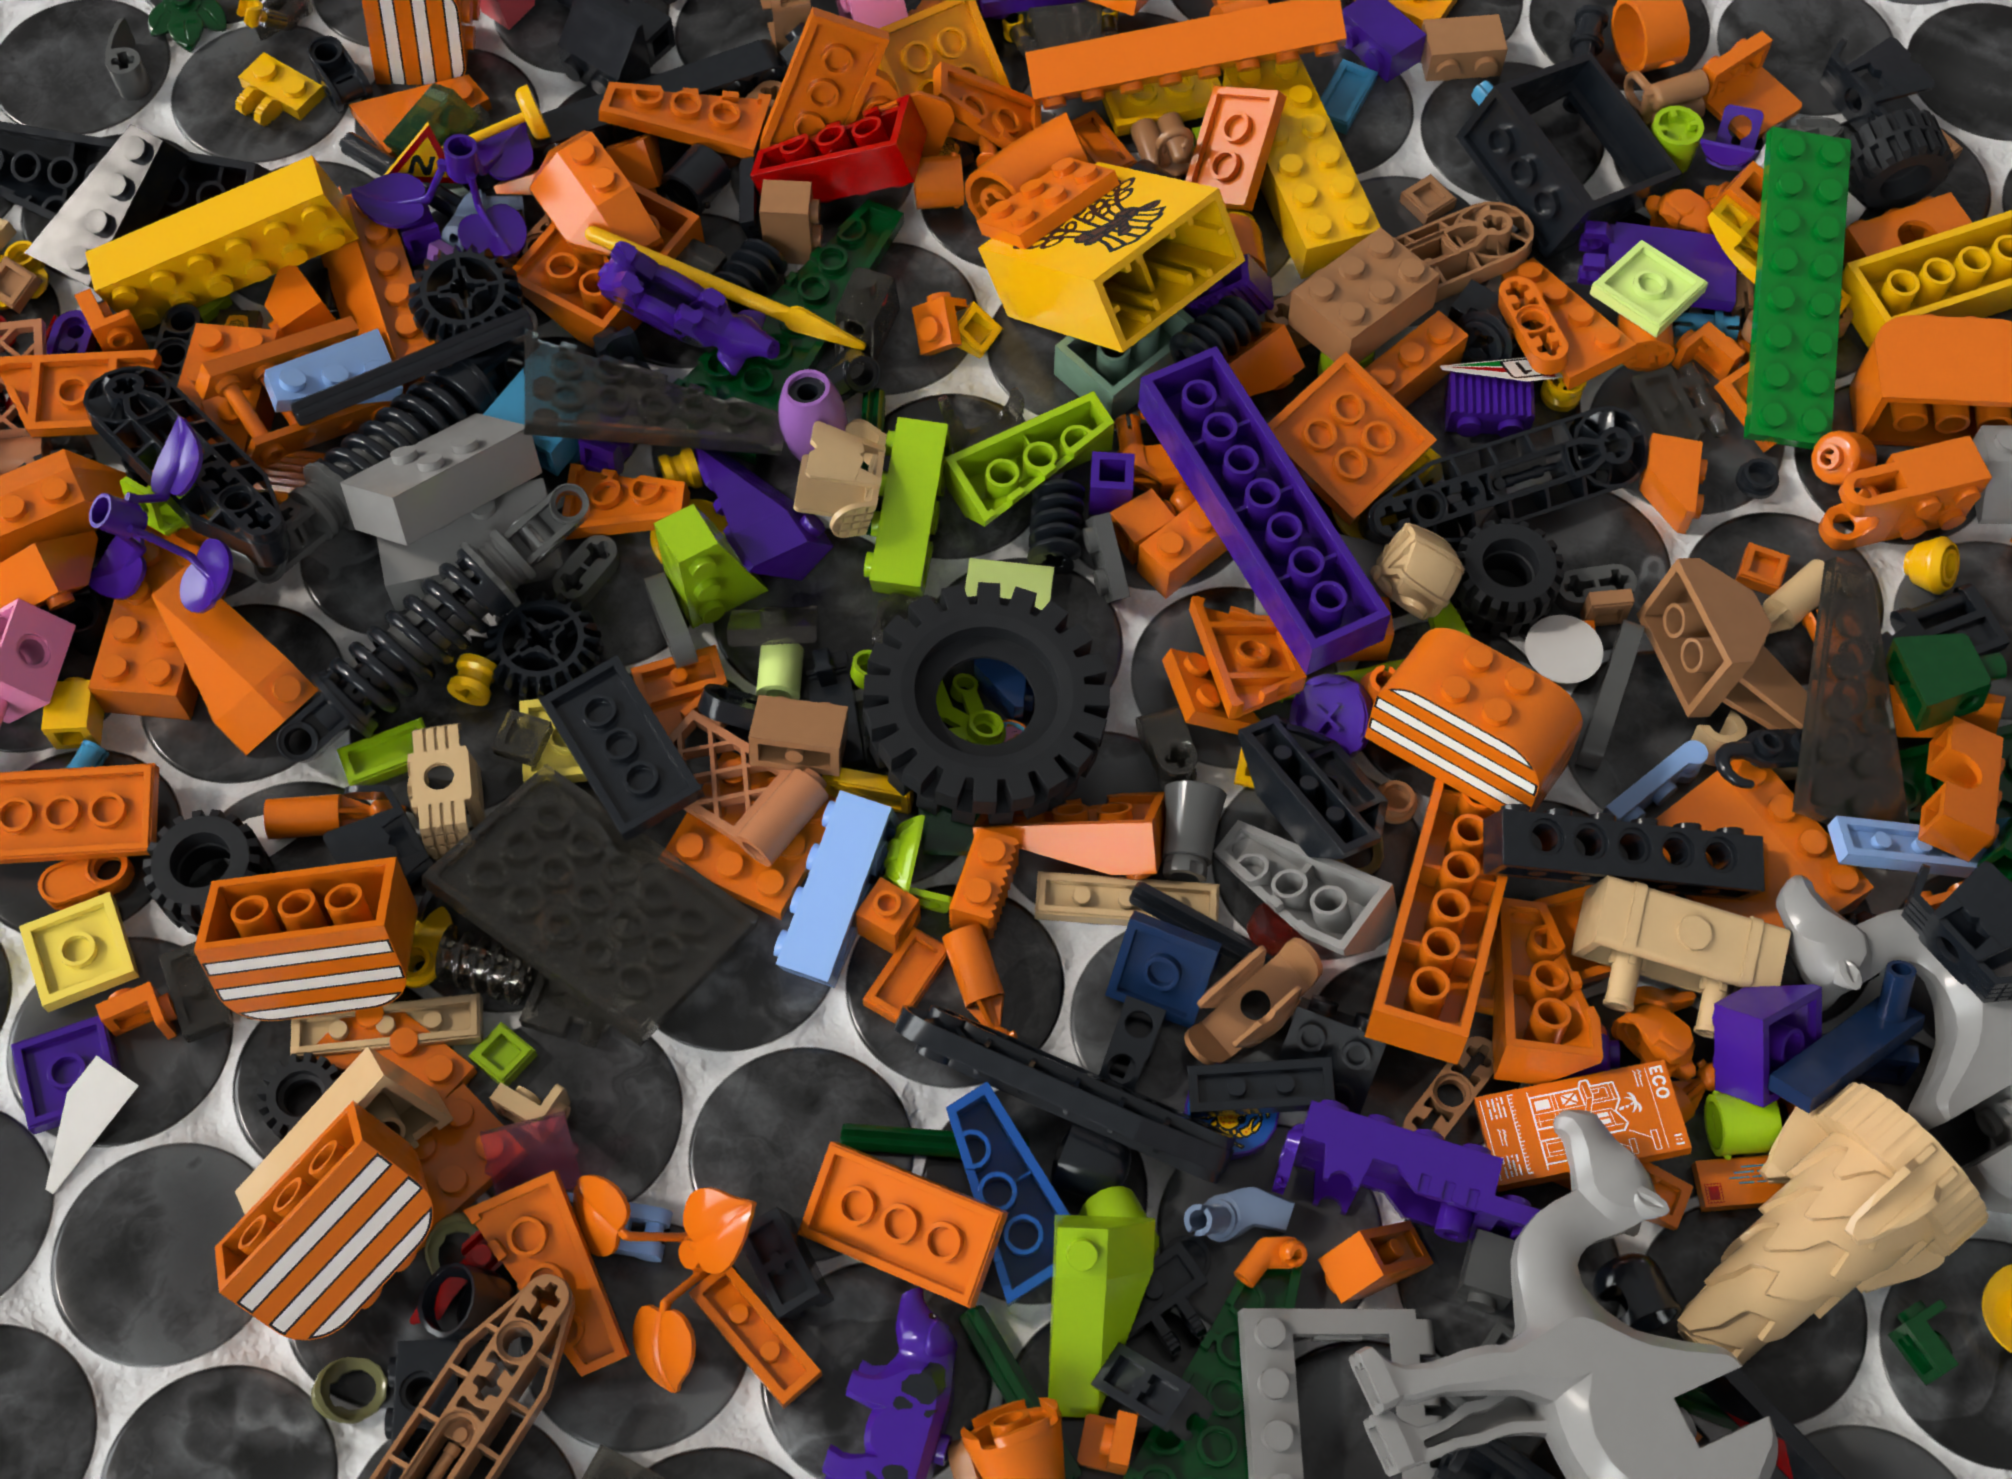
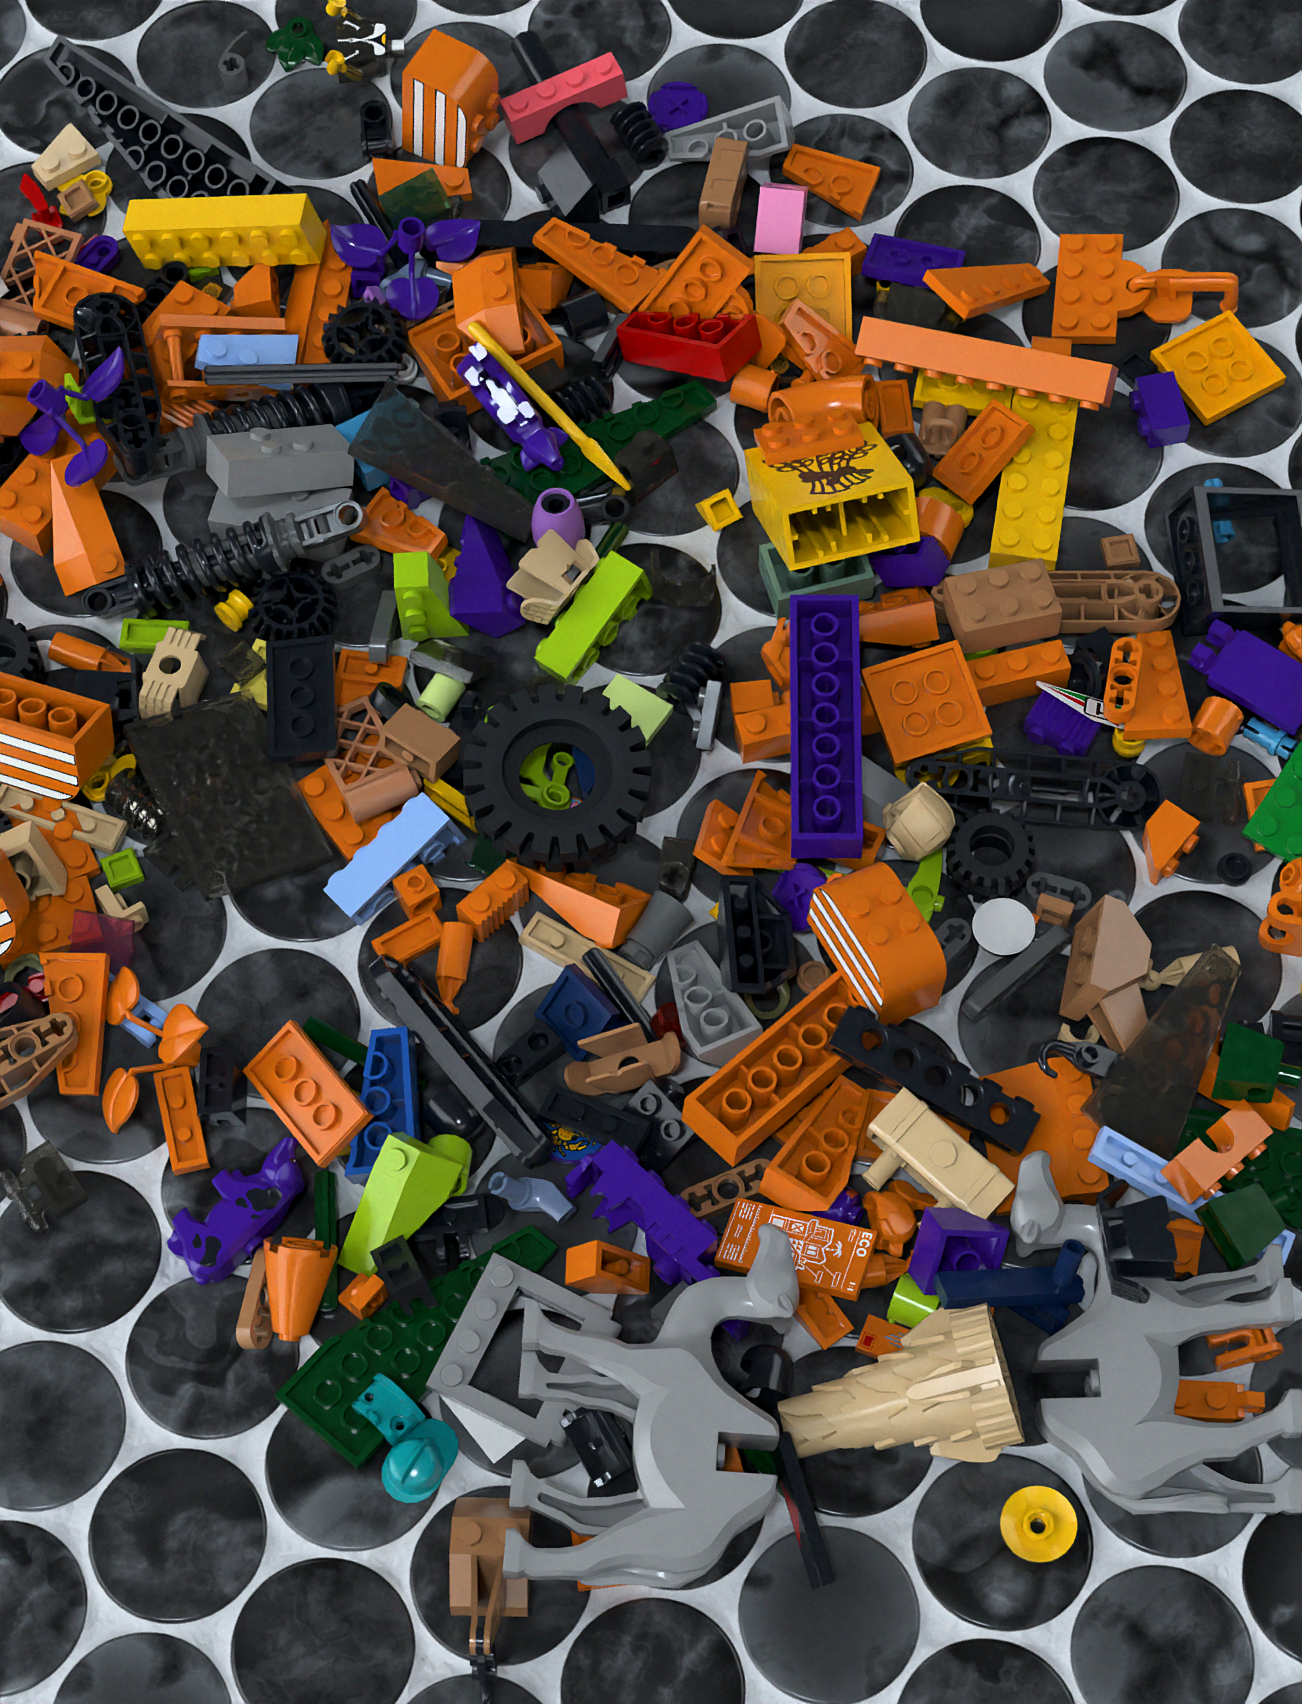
camera: 30 degrees right, 0 degrees up
wedge [25,124,189,289] -> none
orange bracket [74,288,150,352] -> none
yellow hinge [235,52,326,127] -> none
yellow piece [384,84,551,183] -> none
yellow wheel [658,446,703,489] -> none
medium nougat brick [759,179,823,264] -> none
lime piece [883,815,953,913] -> none
orange bracket [912,292,968,356] -> none
lime wedge [945,391,1114,527] -> none
dark purple brick [1088,451,1135,515] -> none
black piece [1169,295,1262,363] -> none
orange arm [1234,1236,1308,1288] -> none
dark azure tile [1320,59,1378,135] -> none
medium nougat brick [1421,14,1508,81] -> none
yellowish green tile [1589,240,1708,338] -> none
light blue plate [1603,740,1708,822] -> none
orange bracket [1672,321,1745,381] -> none
orange tile [1735,542,1790,596] -> none
dark green bracket [1888,1299,1959,1386] -> none

